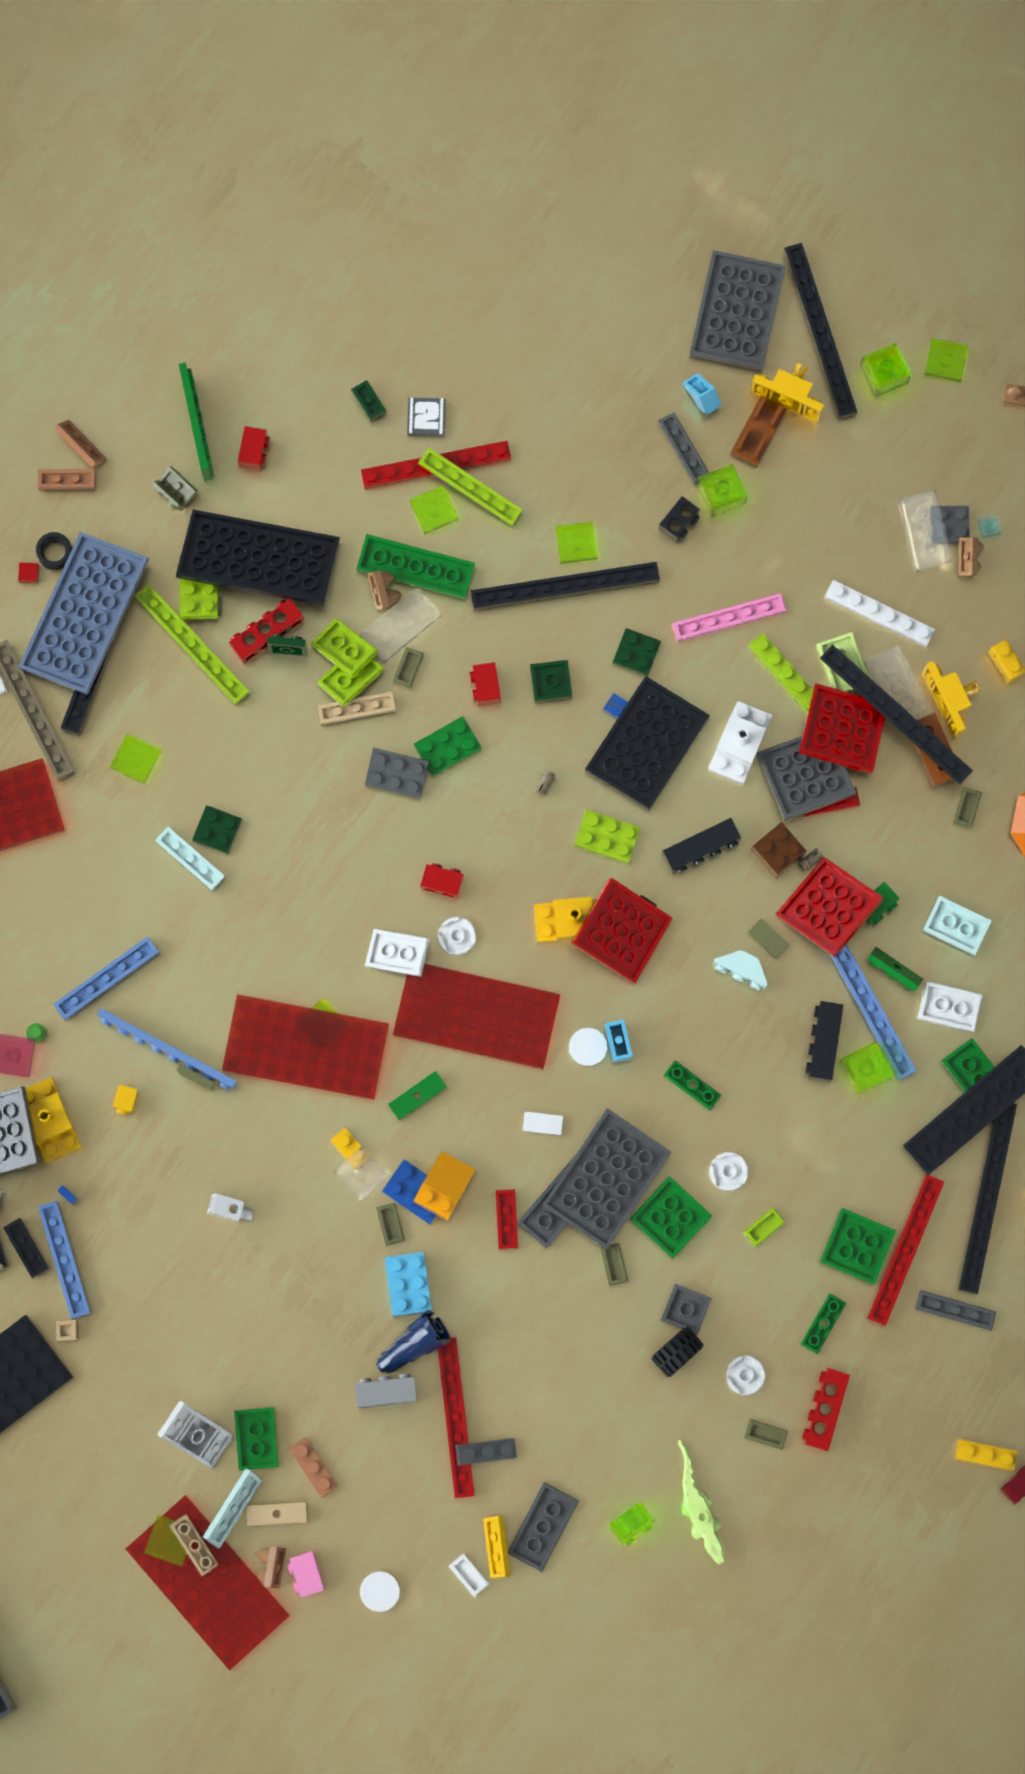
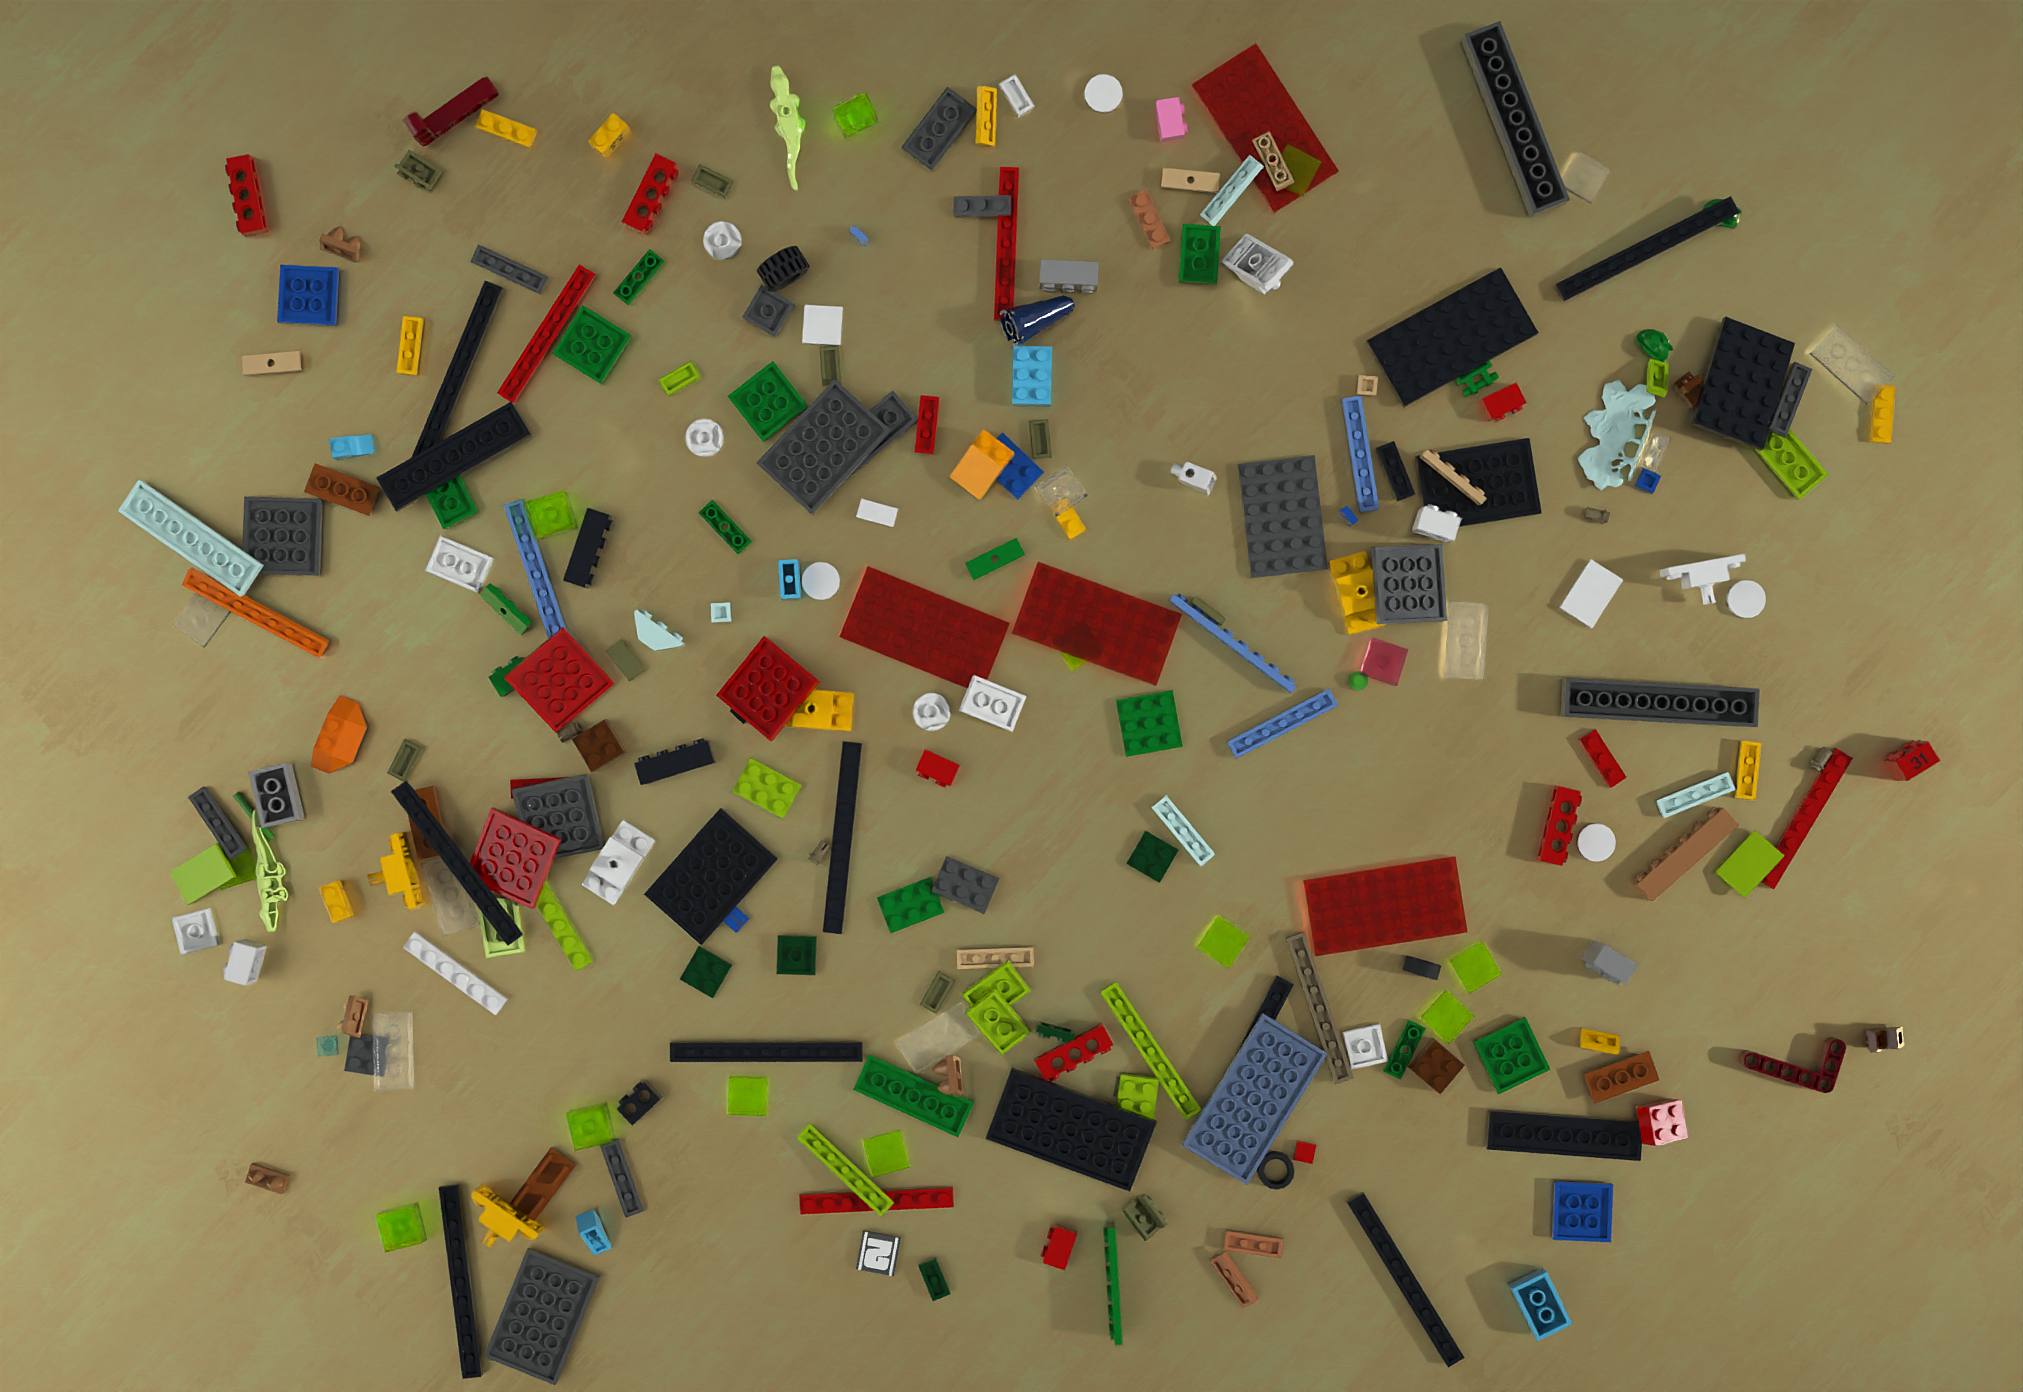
camera: 170 degrees left, 10 degrees up
yellow brick [112,1084,140,1116] -> none
medium nougat tile [255,1546,286,1588] -> none
red brick [470,662,501,706] -> none
bright pink tile [672,593,787,642] -> none
light aqua plate [922,896,992,956] -> none
clear neon green tile [924,338,969,382] -> none
none -> yellow brick [588,113,630,159]
none -> light aqua plate [711,602,731,623]
none -> white tile [802,305,843,346]
none -> black plate [823,741,862,934]
none -> medium blue tile [849,225,869,246]
none -> green plate [1116,690,1183,757]
none -> dark grey plate [1238,455,1328,578]

